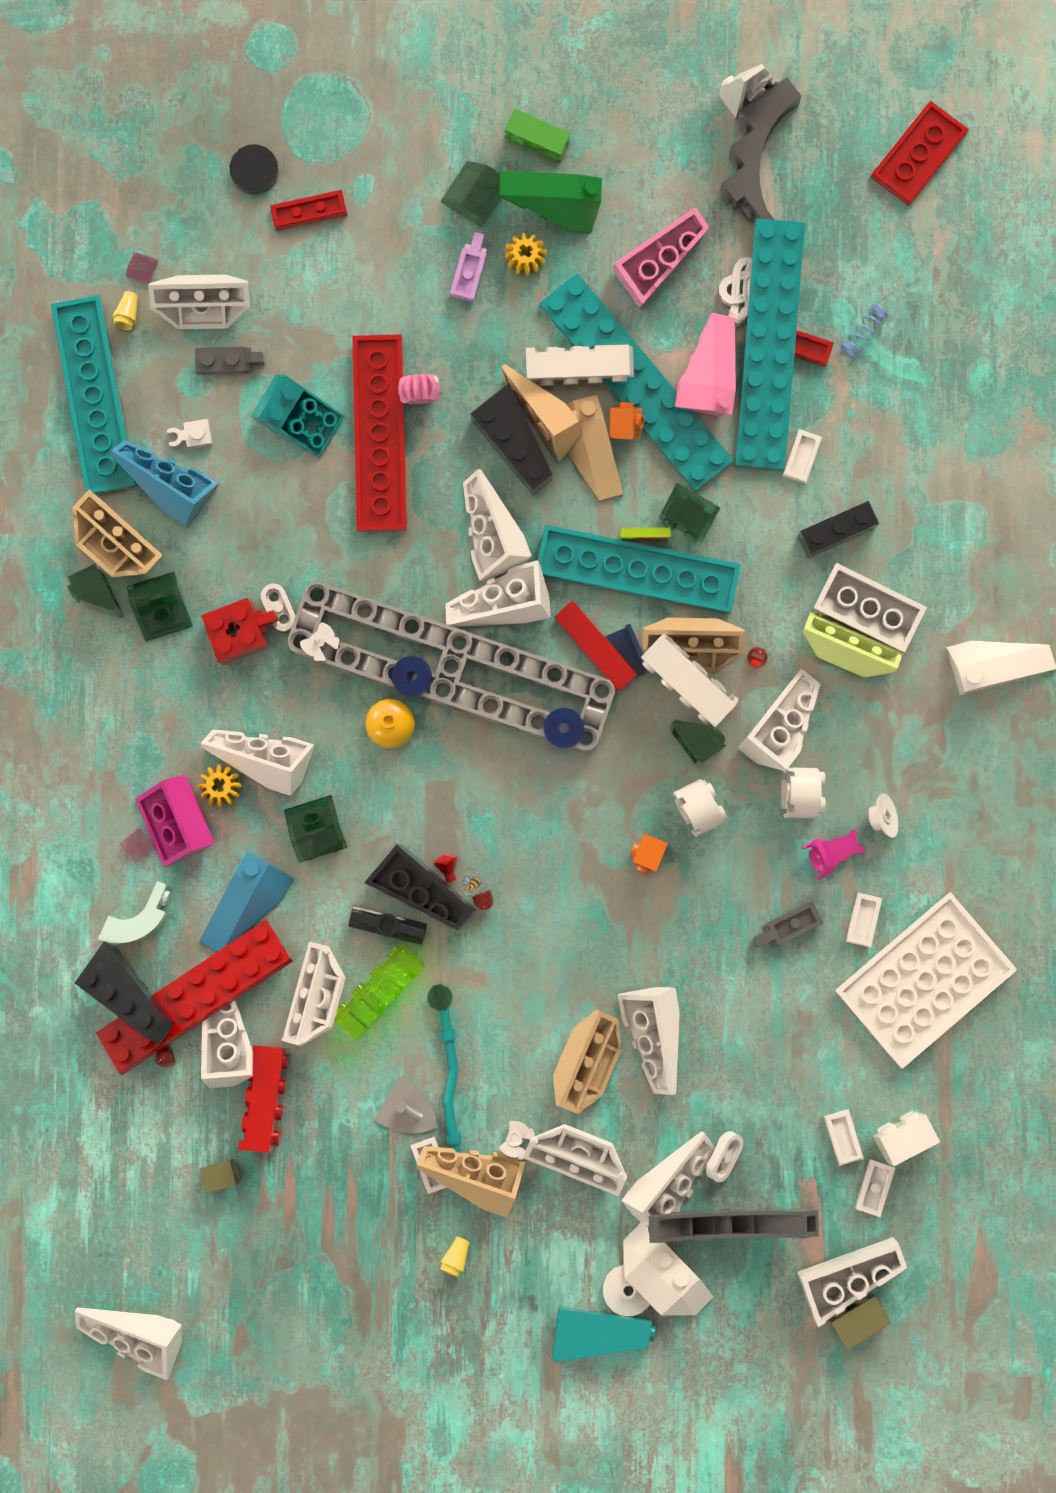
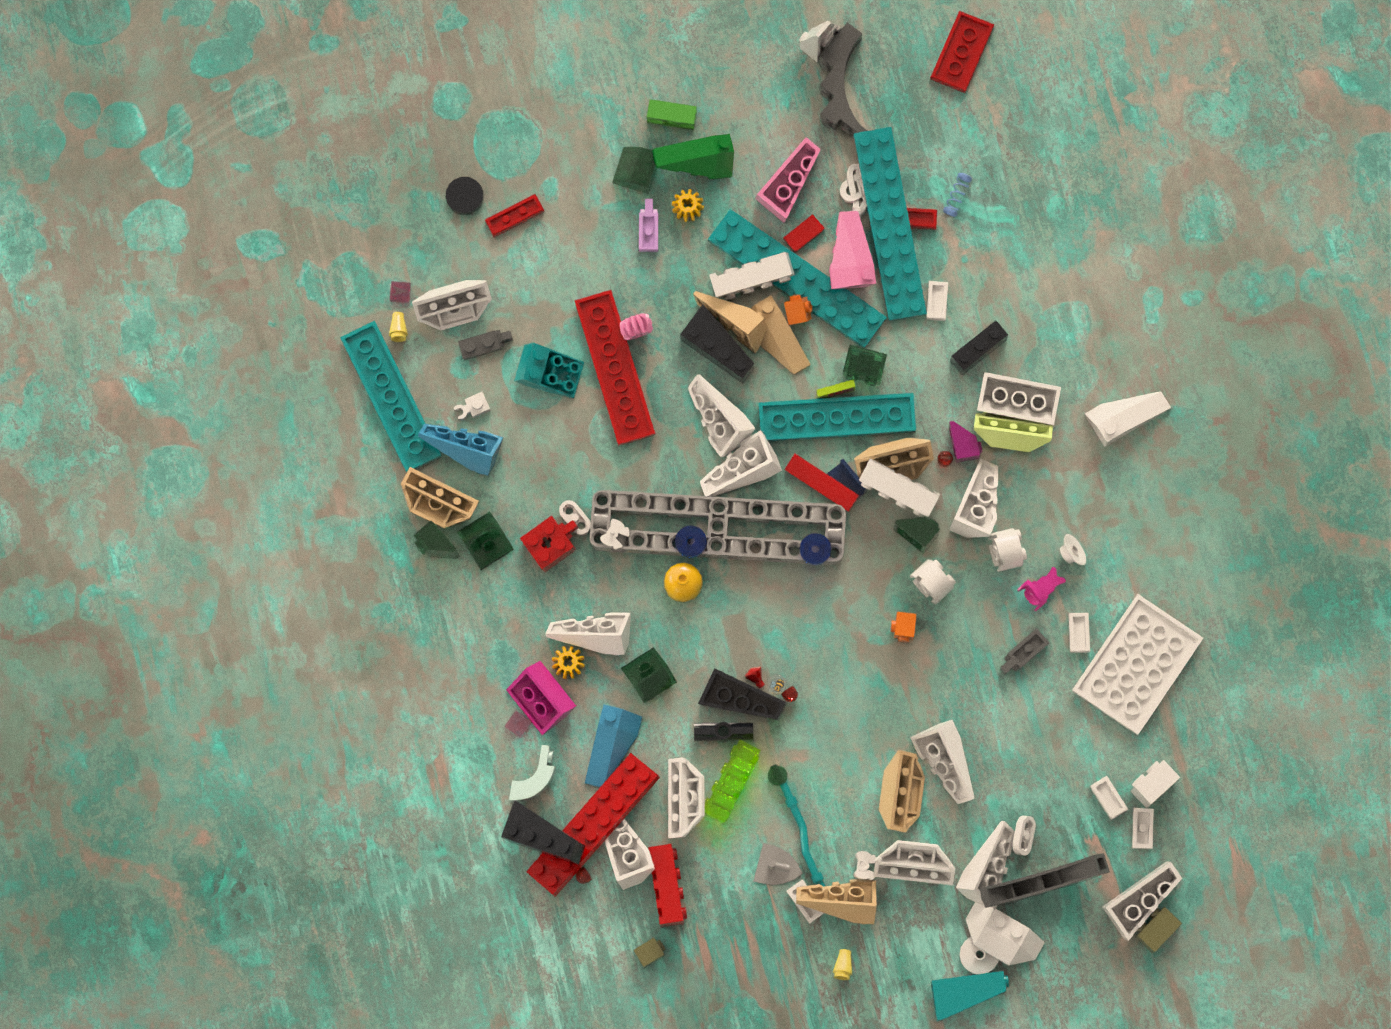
camera: 10 degrees left, 5 degrees down
none -> red tile [783,214,825,253]
none -> magenta slope [949,421,983,463]

